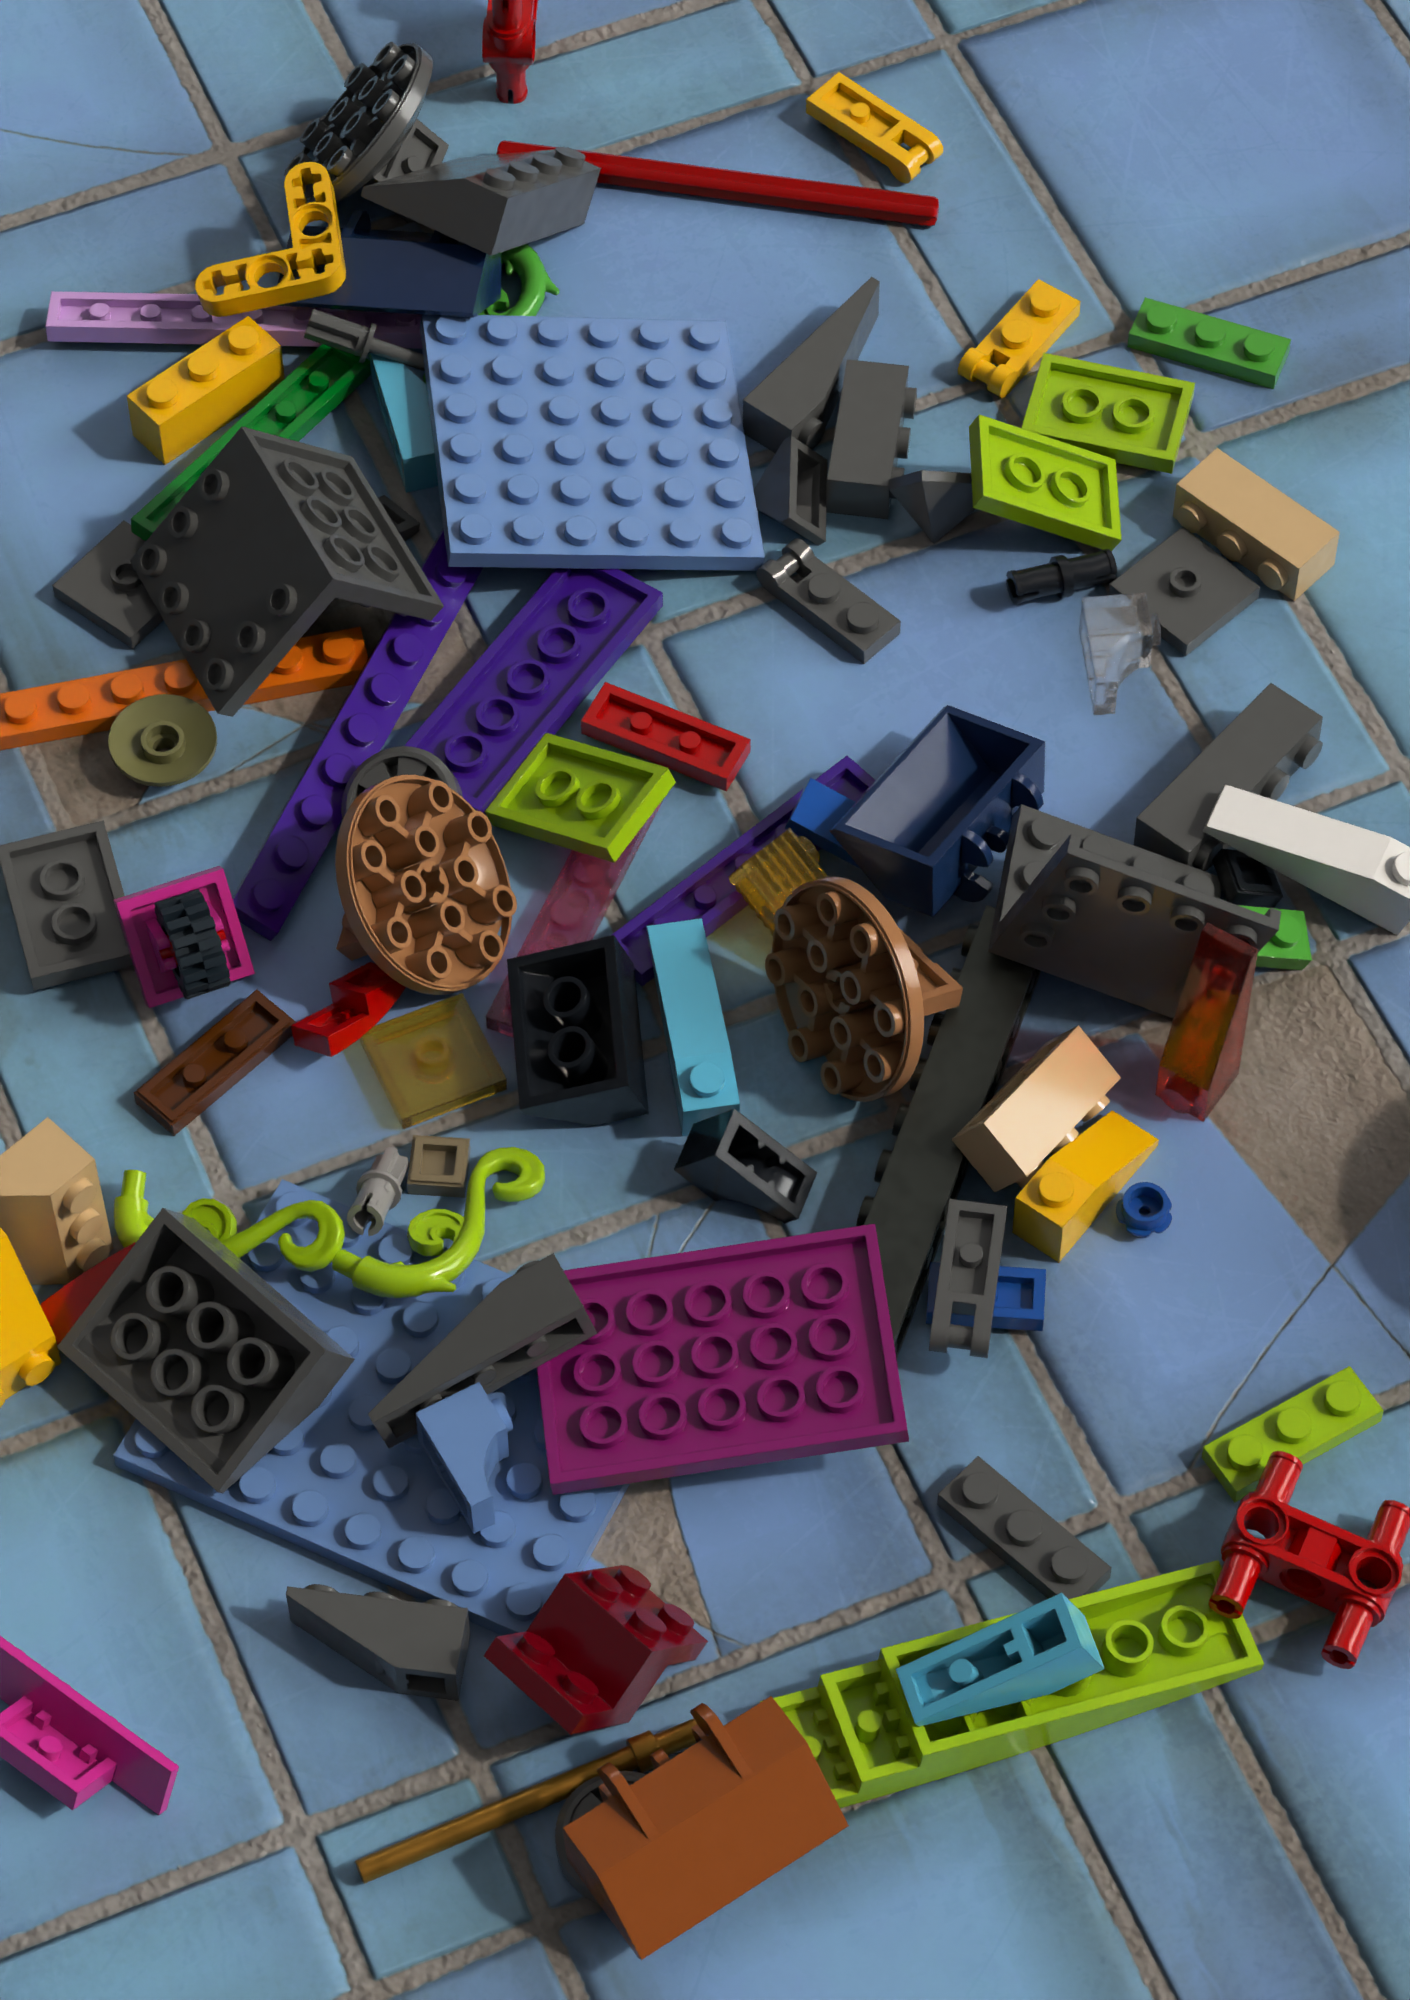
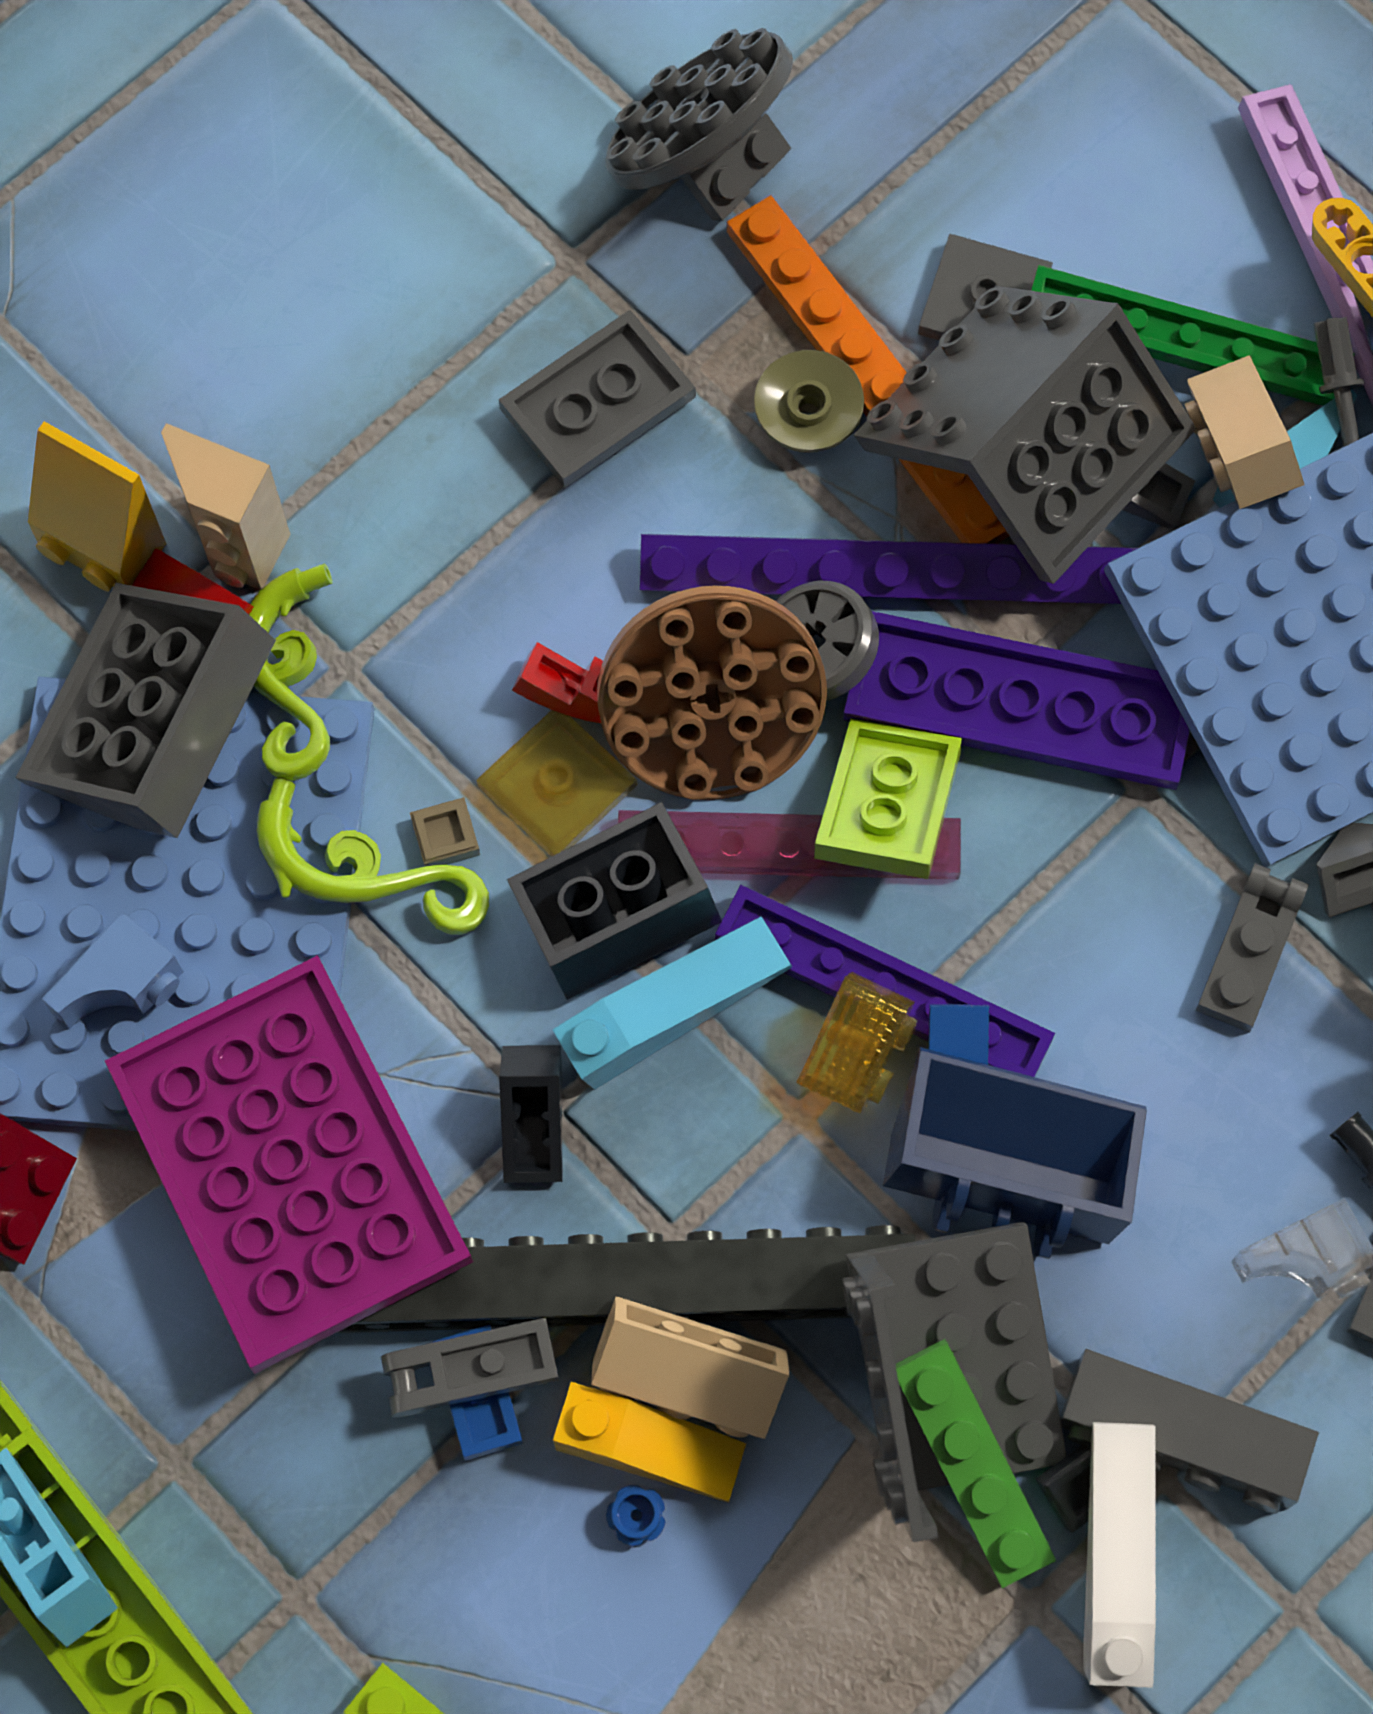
camera: 70 degrees right, 15 degrees up
plate [113,865,255,1008] -> none
yellow brick [126,316,285,465] -> none
reddish brown tile [134,990,296,1136] -> none
light grey axle [347,1147,409,1236] -> none
dark grey slope [368,1253,597,1449] -> none
red plate [581,682,751,792] -> none
medium nougat bracket [765,877,963,1102] -> none
dark grey plate [937,1456,1112,1599] -> none
clear red slope [1155,923,1258,1122] -> none
none -> tan brick [1184,355,1305,509]

